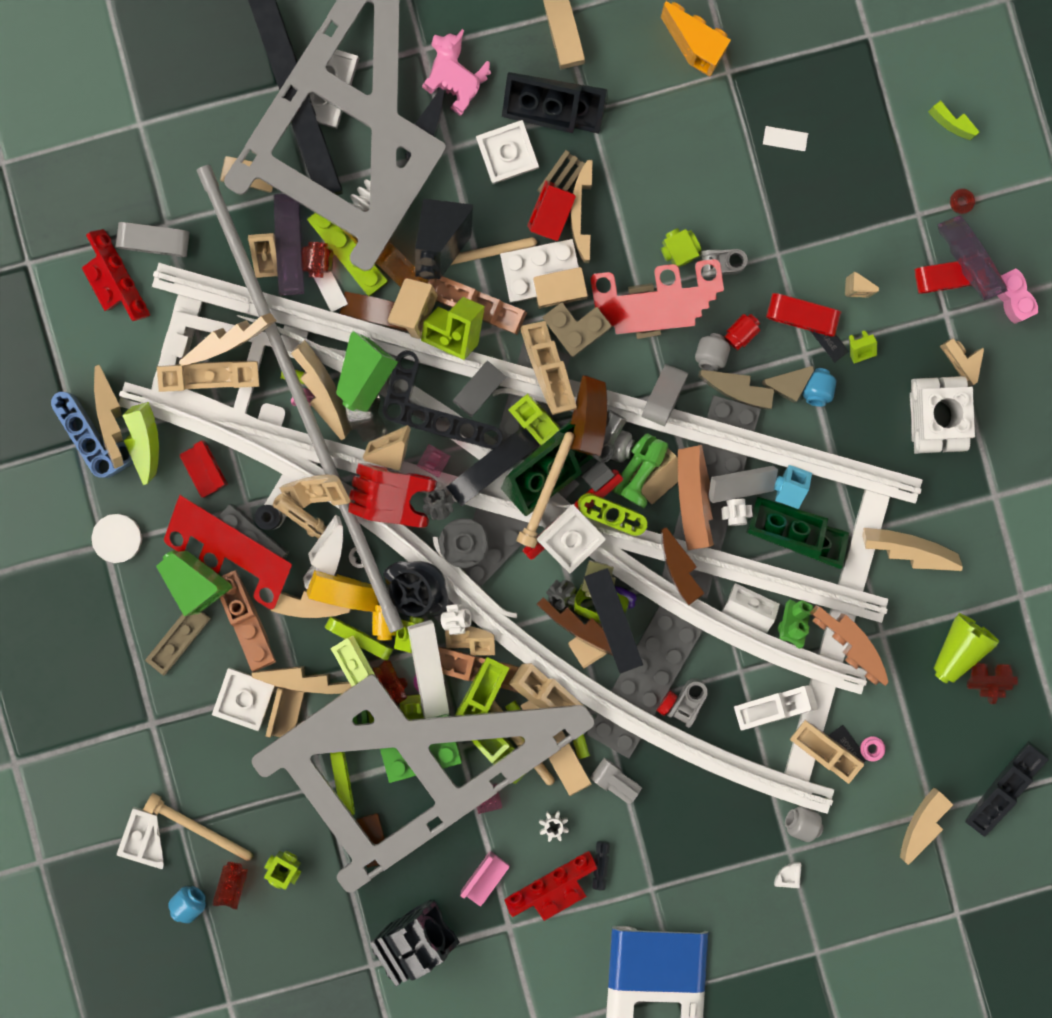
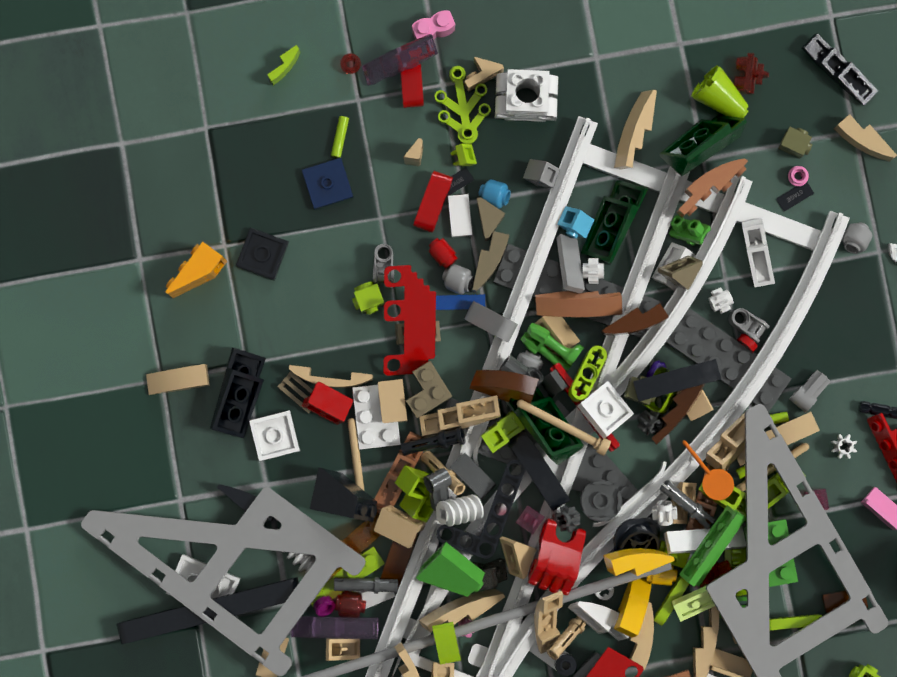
camera: 80 degrees left, 5 degrees down
bright pink animal [422,29,491,116] -> none
white sticker [763,126,808,151] -> none
tan slope [790,720,864,784] -> none
none -> black tile [236,227,289,281]
none -> dark blue plate [302,158,353,210]
none -> magenta tile [313,596,335,617]
none -> lime piece [331,116,349,158]
none -> dark grey pin [334,577,398,594]
none -> black pin [401,426,466,456]
none -> tan pin [421,451,465,495]
none -> dark grey piece [424,468,452,511]
none -> lime slope [432,622,461,665]
none -> lime plant [435,66,491,144]
none -> blue sticker [436,294,485,310]
none -> white piece [436,494,484,527]
none -> white tile [448,194,472,237]
none -> light grey brick [523,159,560,188]
none -> yellow slope [603,548,675,576]
none -> dark tan slope [658,256,703,290]
none -> dark green slope [659,115,747,177]
none -> dark grey pin [660,480,715,529]
none -> bright green panel [679,505,746,587]
none -> orange piece [682,440,734,501]
none -> white gear [708,287,734,314]
none -> olive brick [778,127,813,159]

